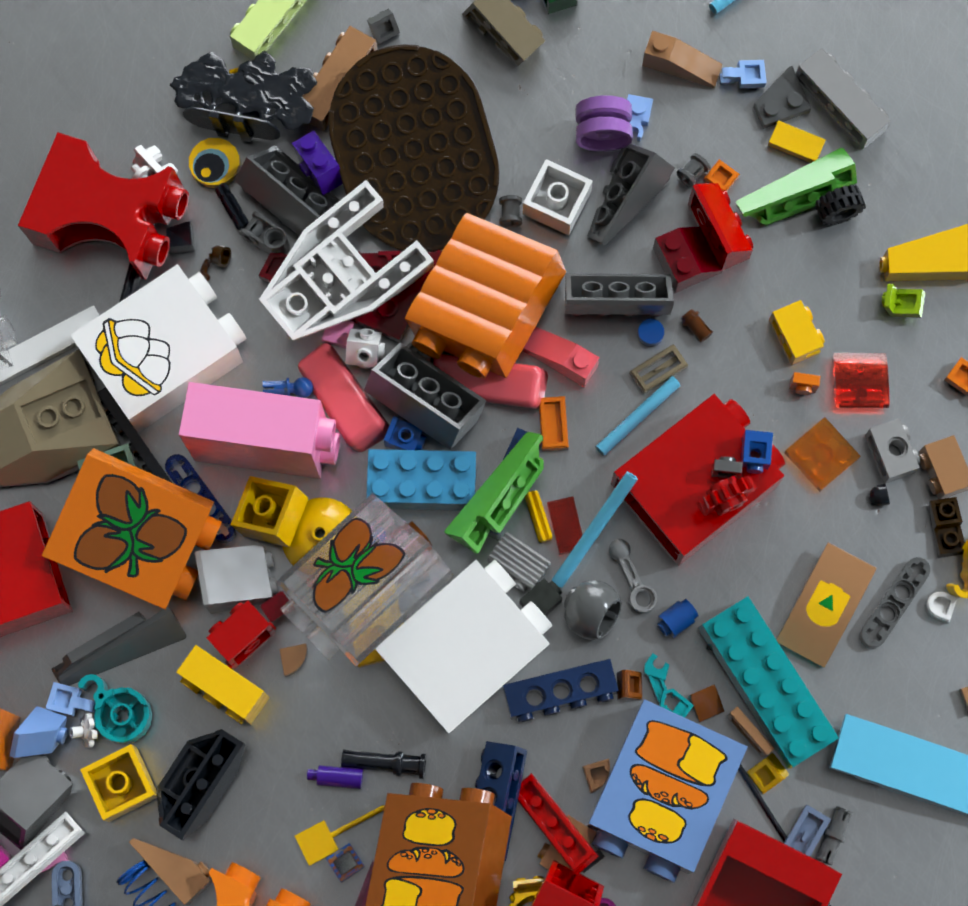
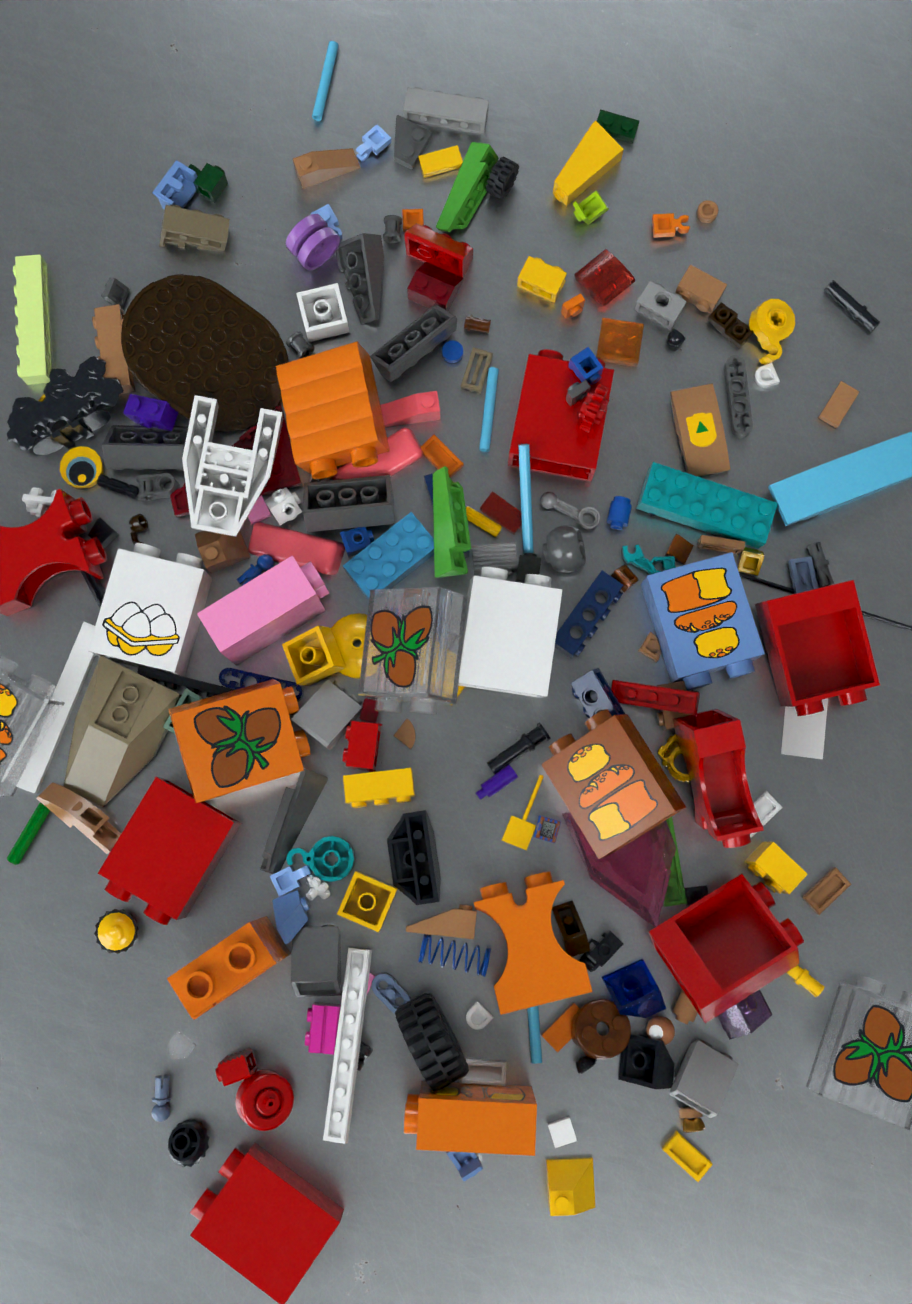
camera: 40 degrees left, 5 degrees up
none -> medium nougat slope [195,531,251,574]

